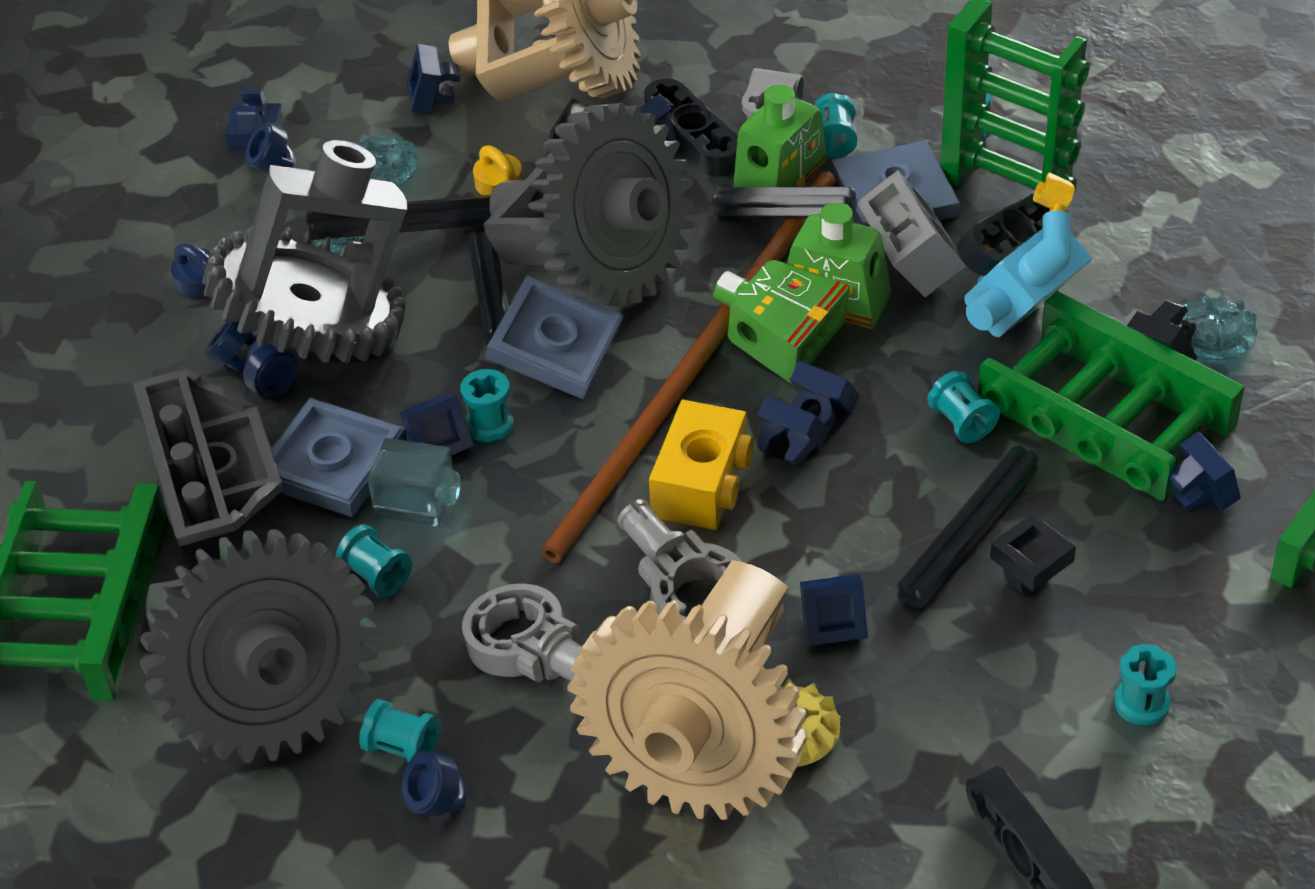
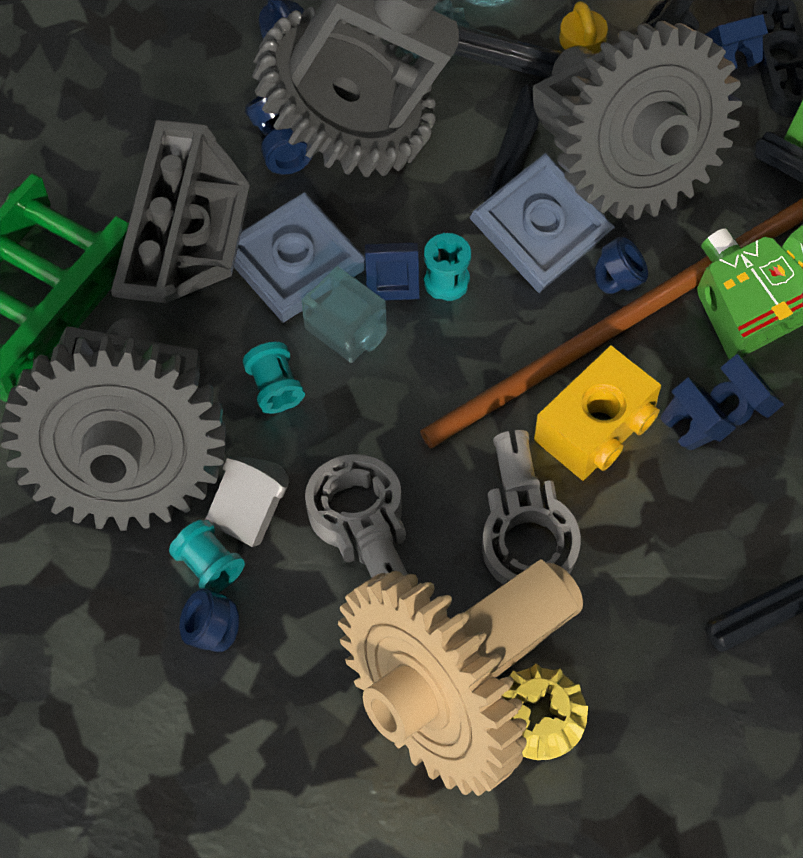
camera: 25 degrees right, 15 degrees up
dark blue tile [800,574,868,646] -> none
none -> light grey tile [205,457,289,547]
none -> dark blue tile [595,237,648,294]

